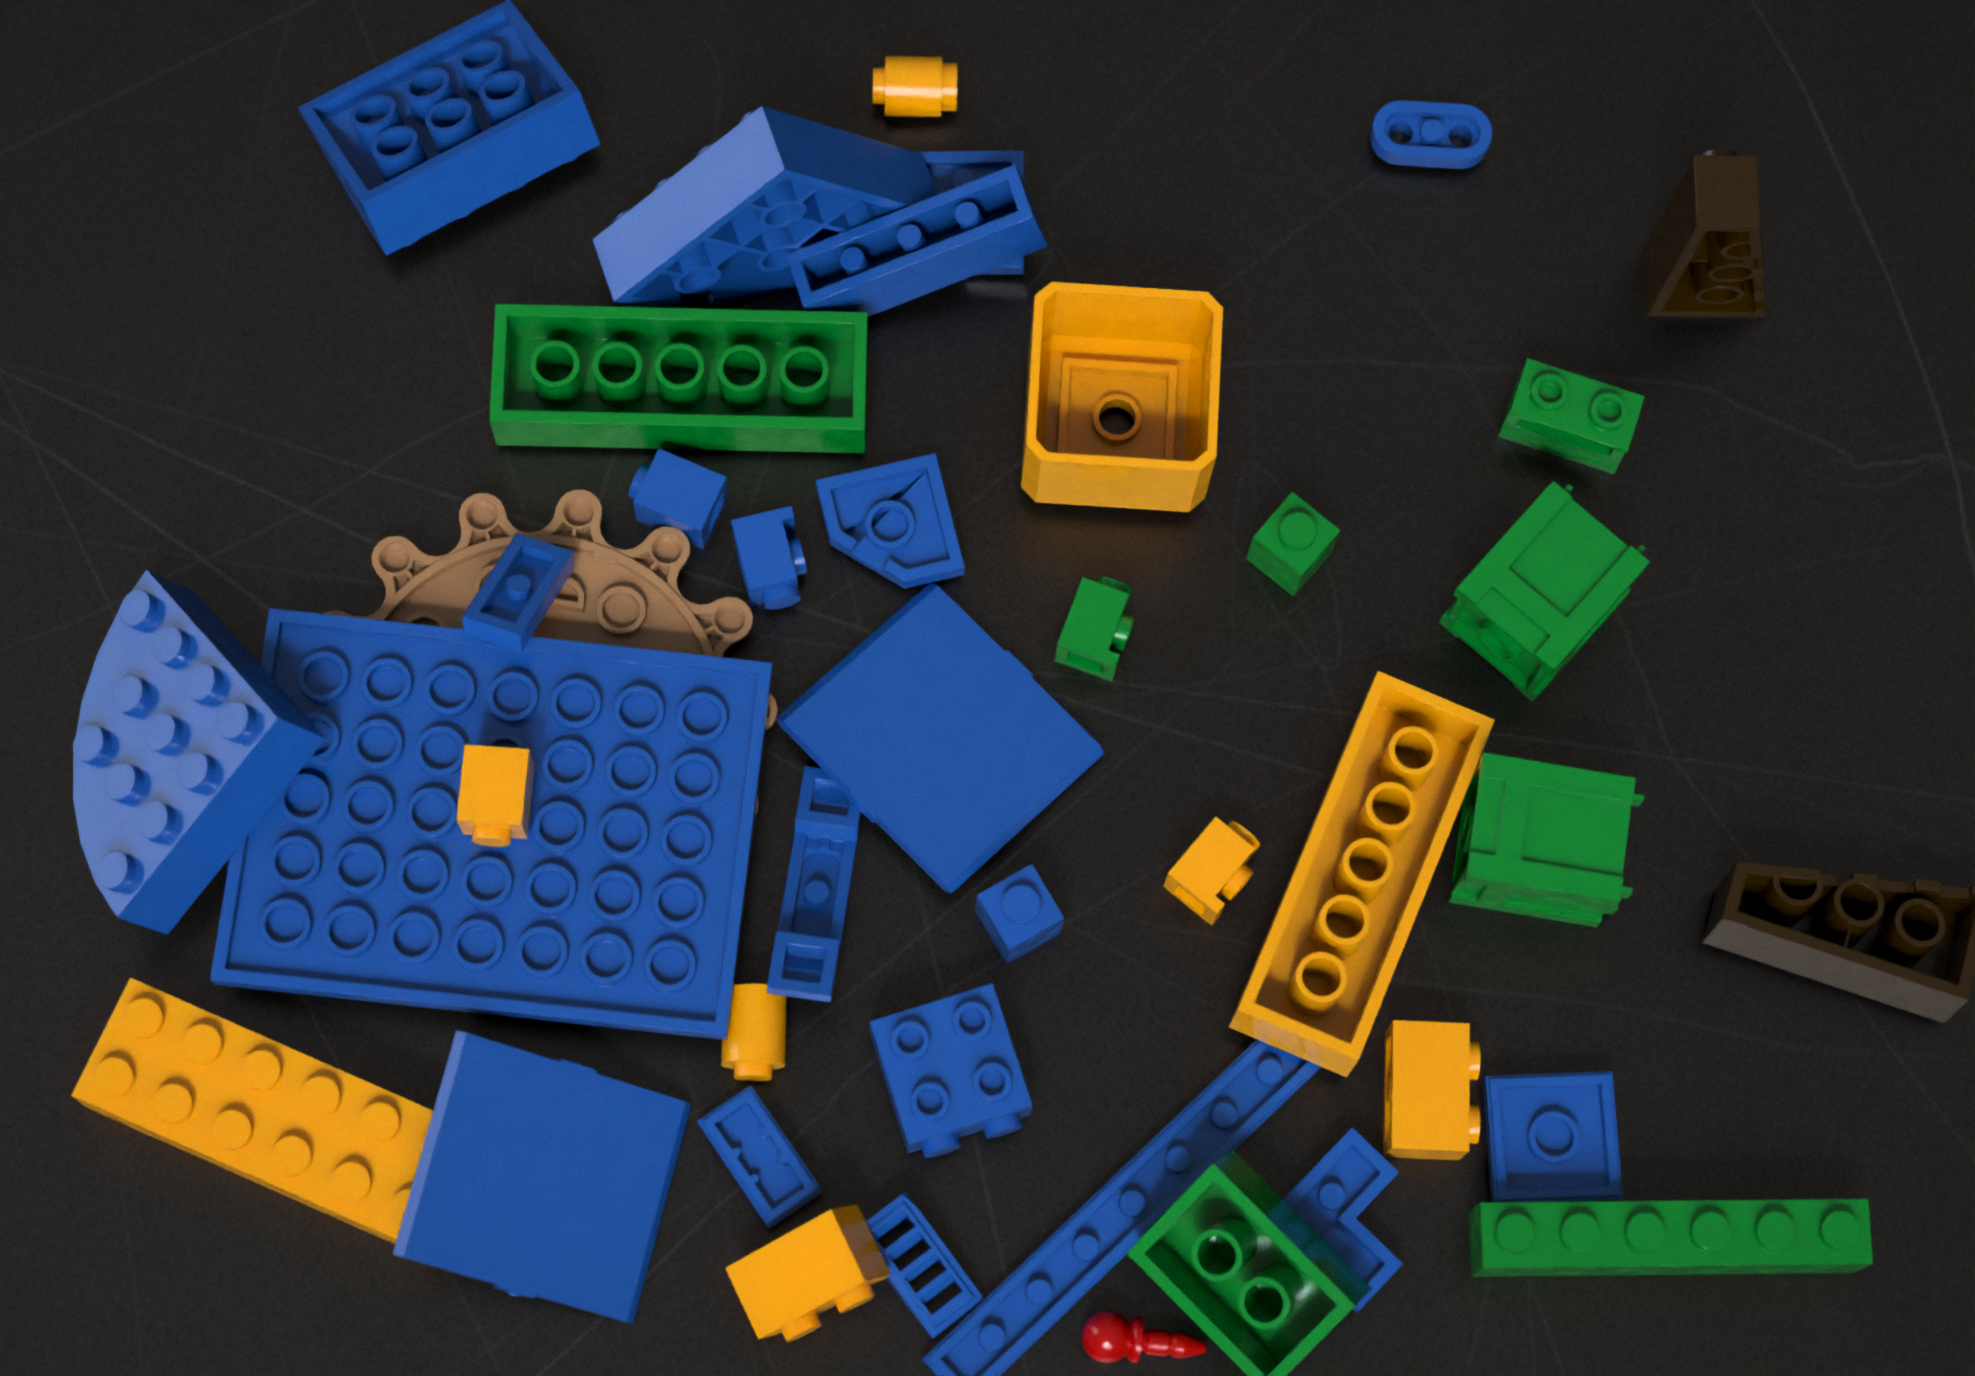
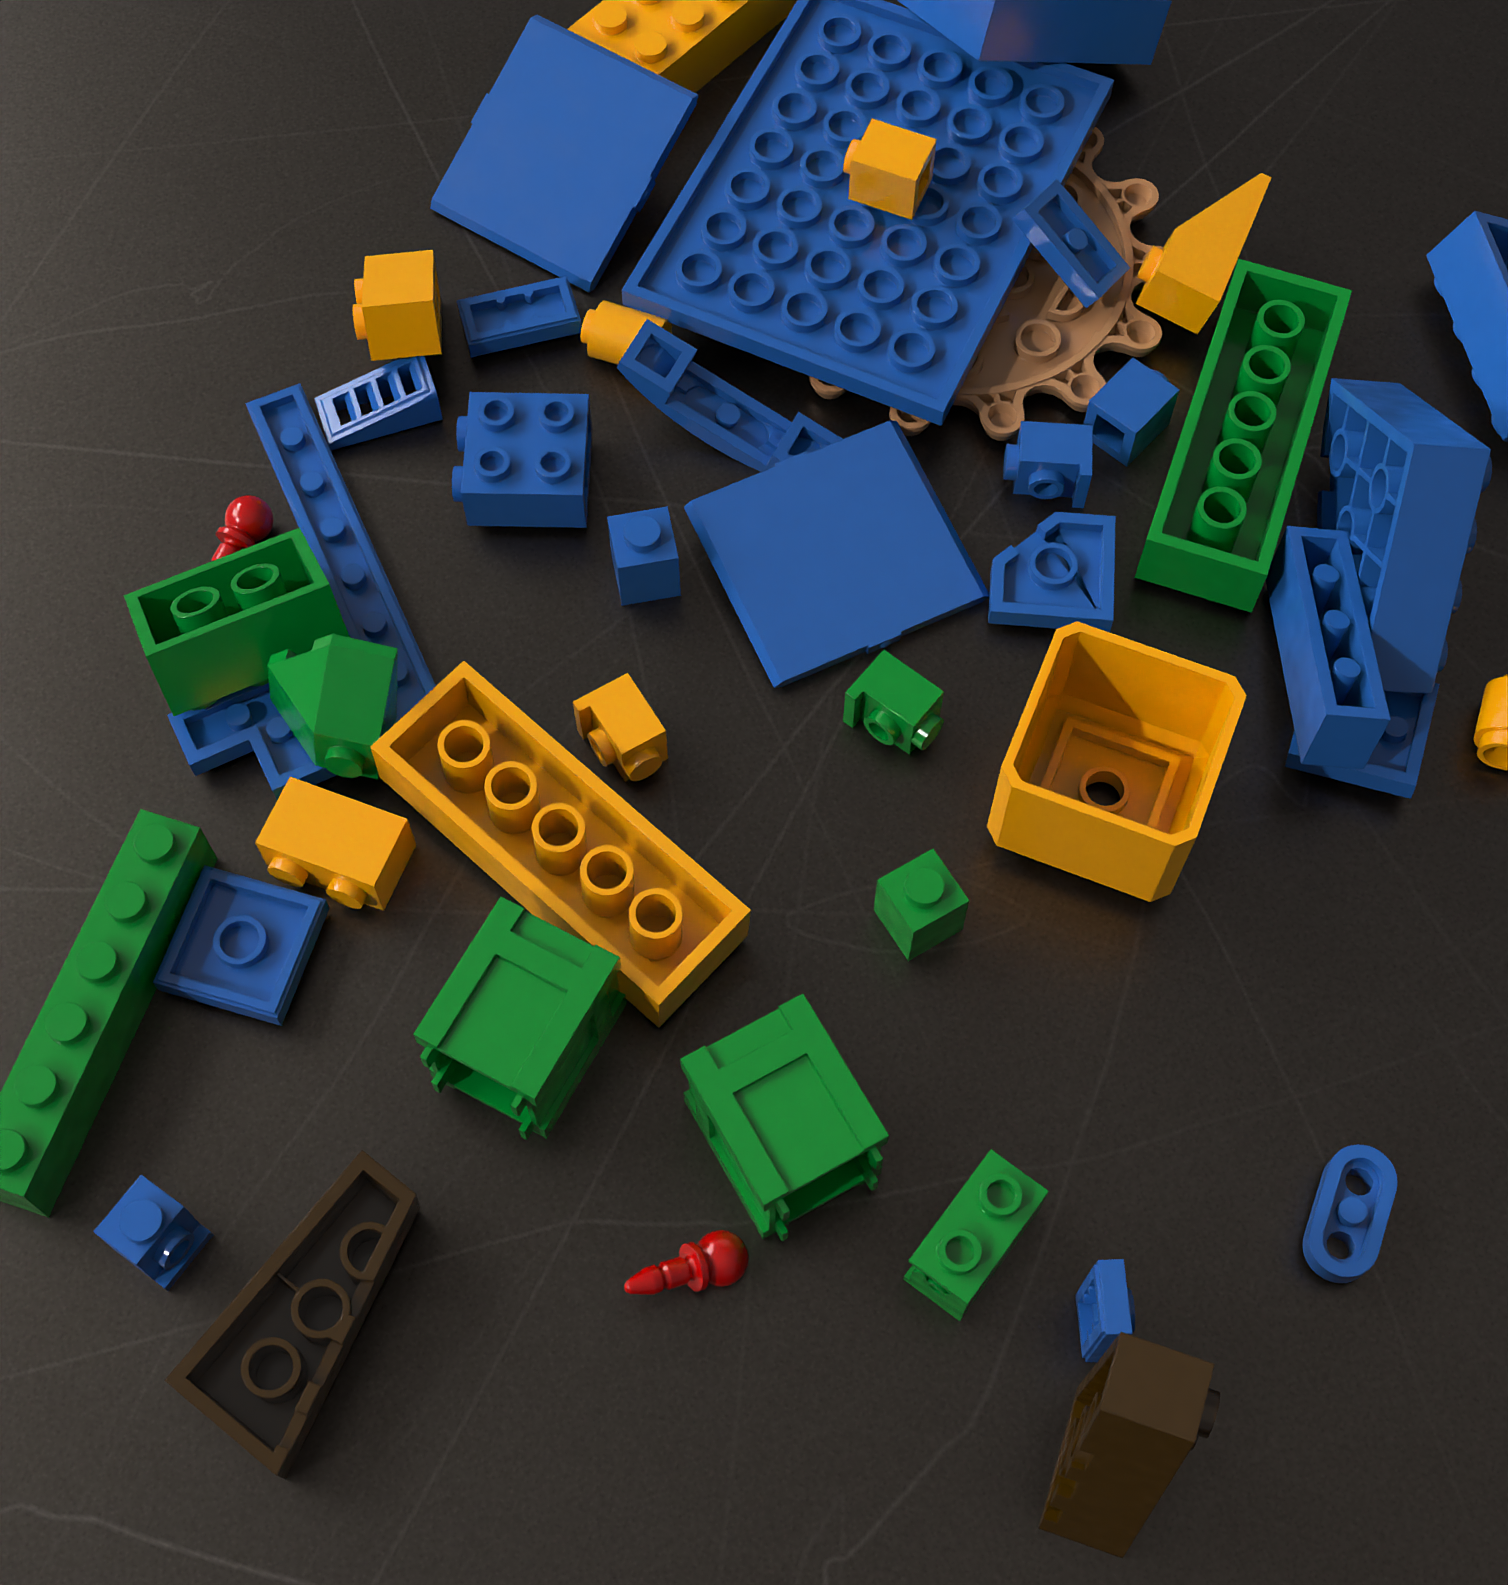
camera: 115 degrees right, 10 degrees down
none -> blue brick [93,1175,214,1291]
none -> green slope [268,634,398,779]
none -> red bar [624,1230,749,1295]
none -> blue plate [1075,1259,1135,1362]
none -> light orange slope [1136,173,1271,334]

